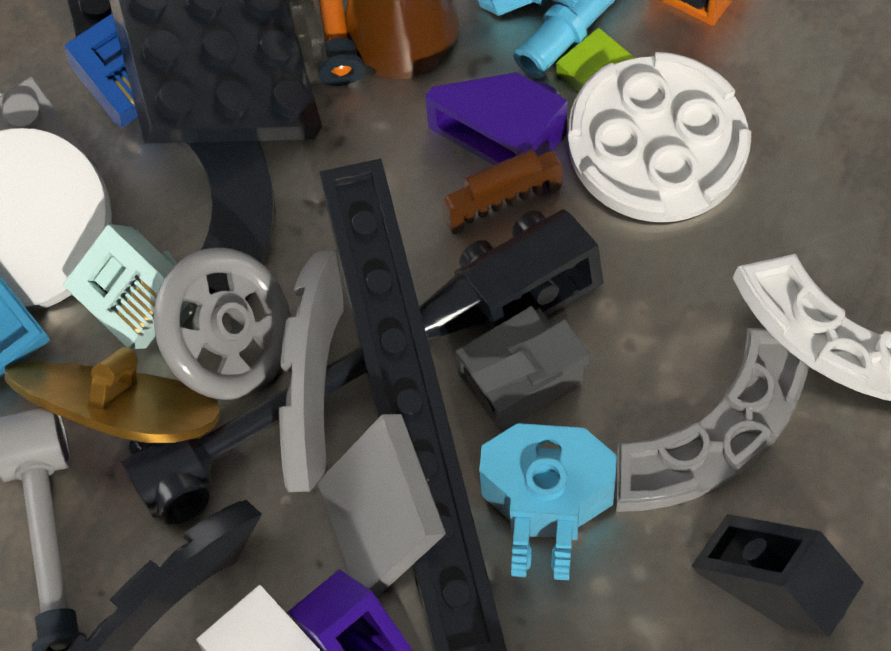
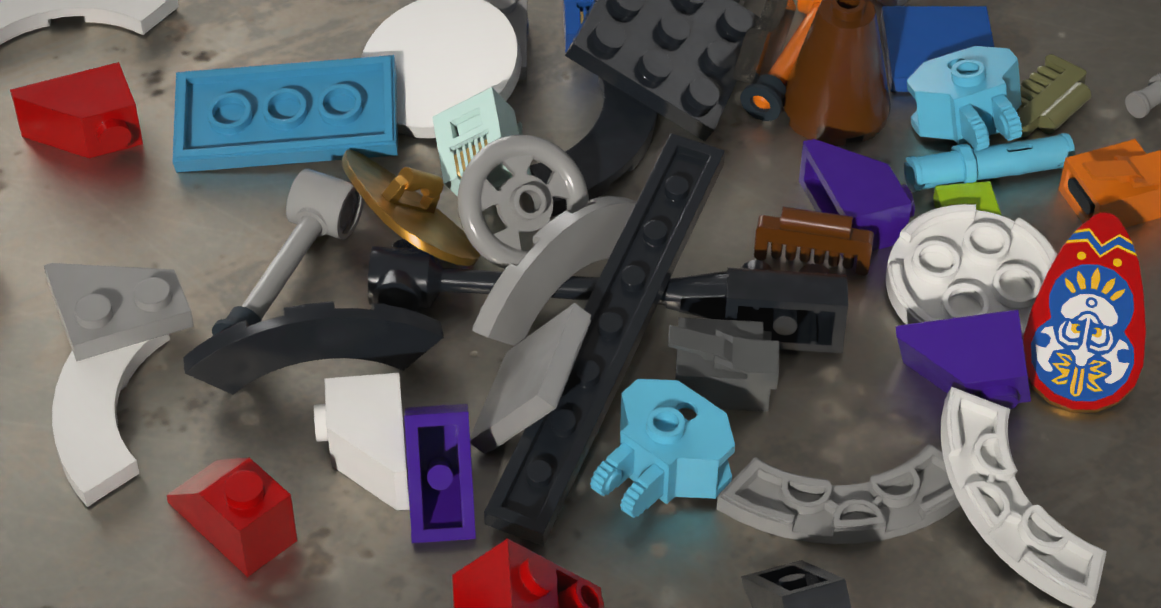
camera: 30 degrees right, 15 degrees down
none -> dark purple slope [895,310,1031,409]
none -> shield [1023,212,1146,413]

